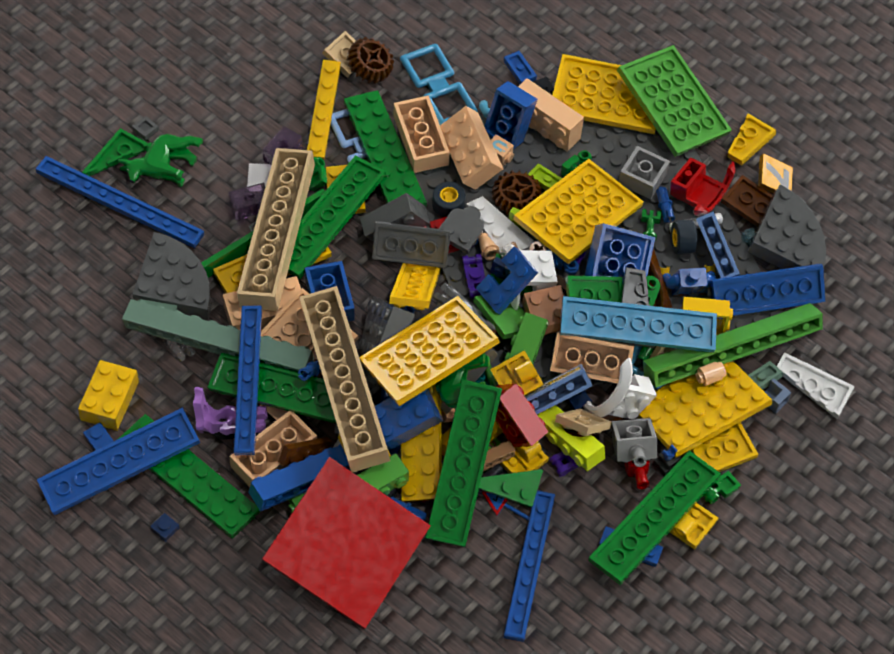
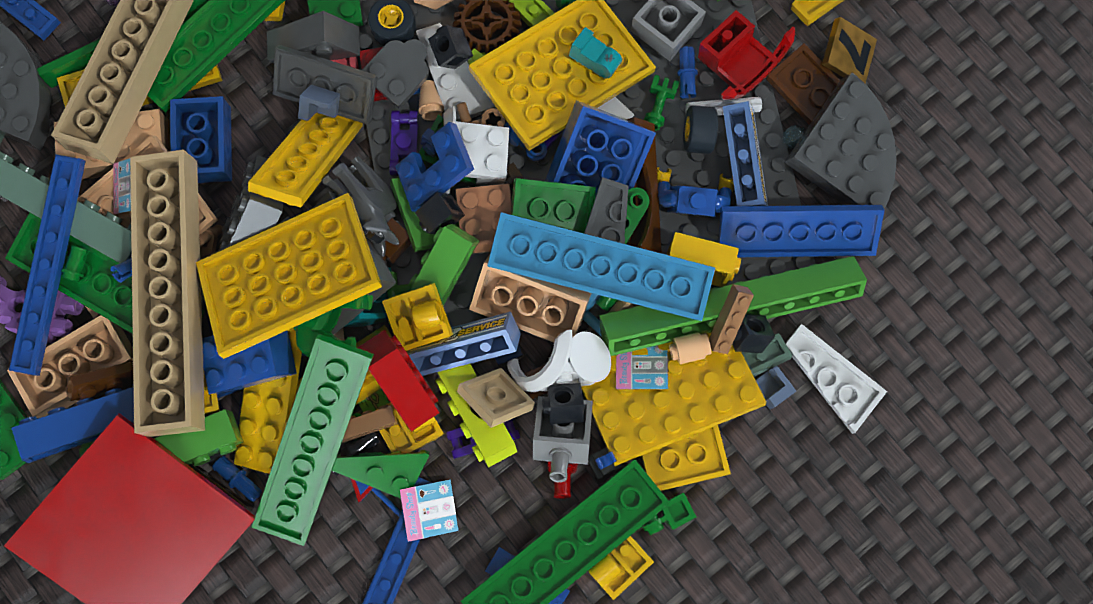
camera: 10 degrees right, 20 degrees up
none -> green pin [61,246,90,282]
none -> sticker [113,158,131,214]
none -> sand blue panel [298,85,340,121]
none -> sticker [400,480,458,542]
none -> black brick [415,192,465,235]
none -> black brick [428,25,473,69]
none -> black brick [542,383,584,425]
none -> teal leg [569,27,622,78]
none -> white sticker [569,332,611,382]
none -> sticker [616,345,668,389]
none -> medium nougat piece [709,284,754,354]
none -> black brick [732,314,775,353]

